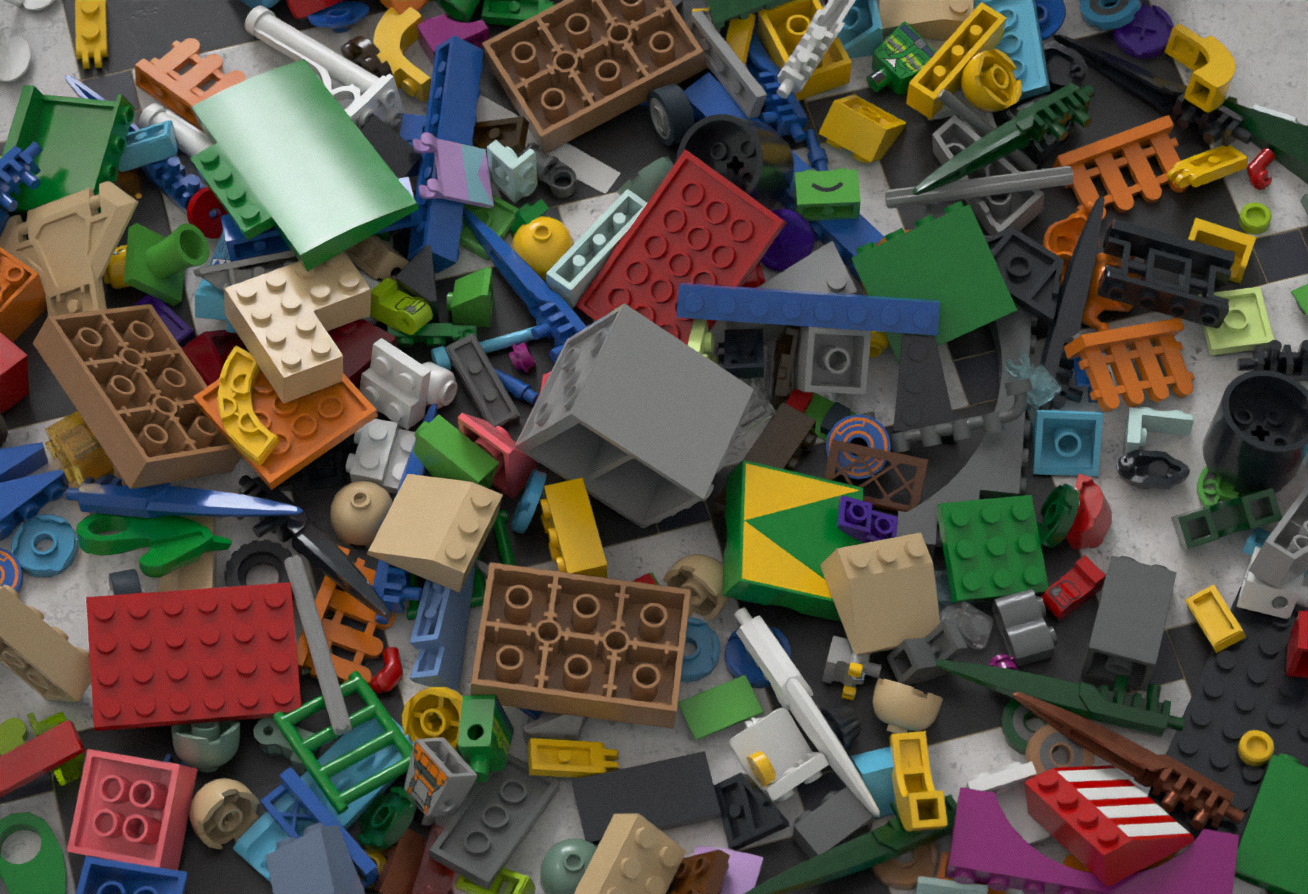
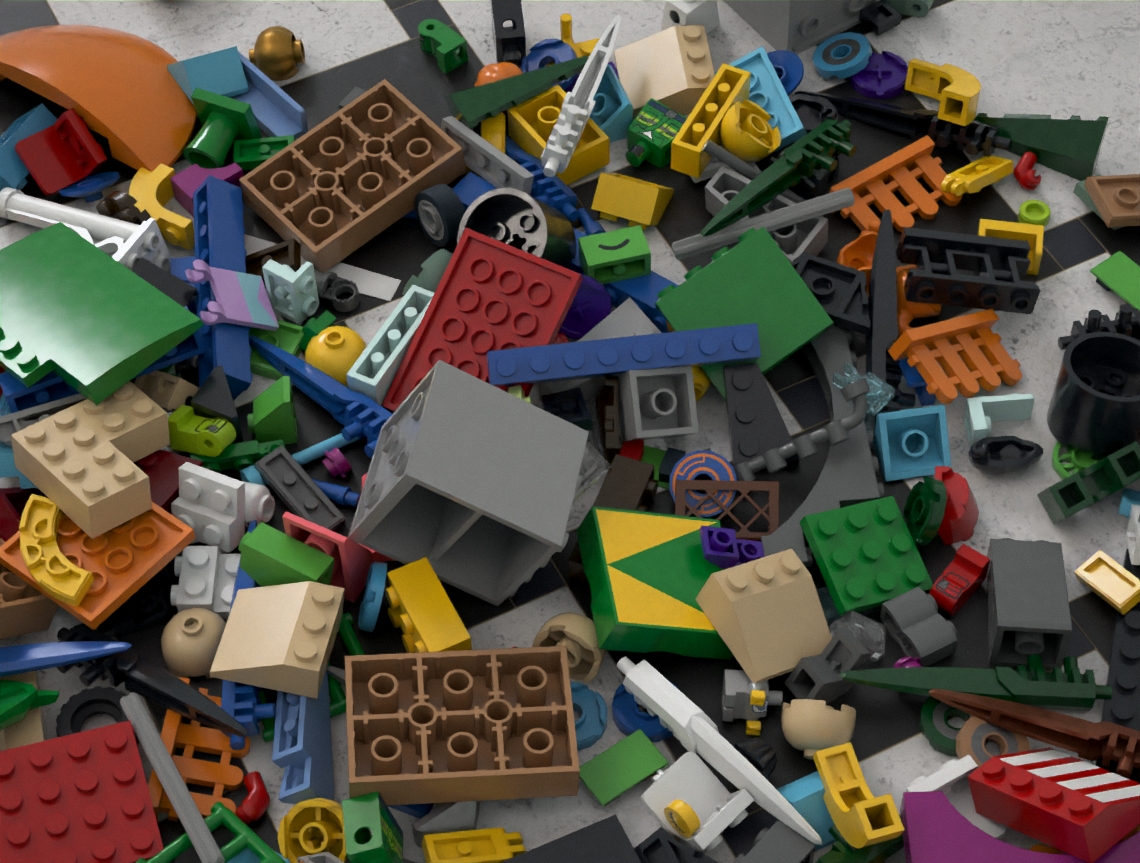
camera: 10 degrees left, 10 degrees down
yellowish green plate [1198,287,1274,356] -> none

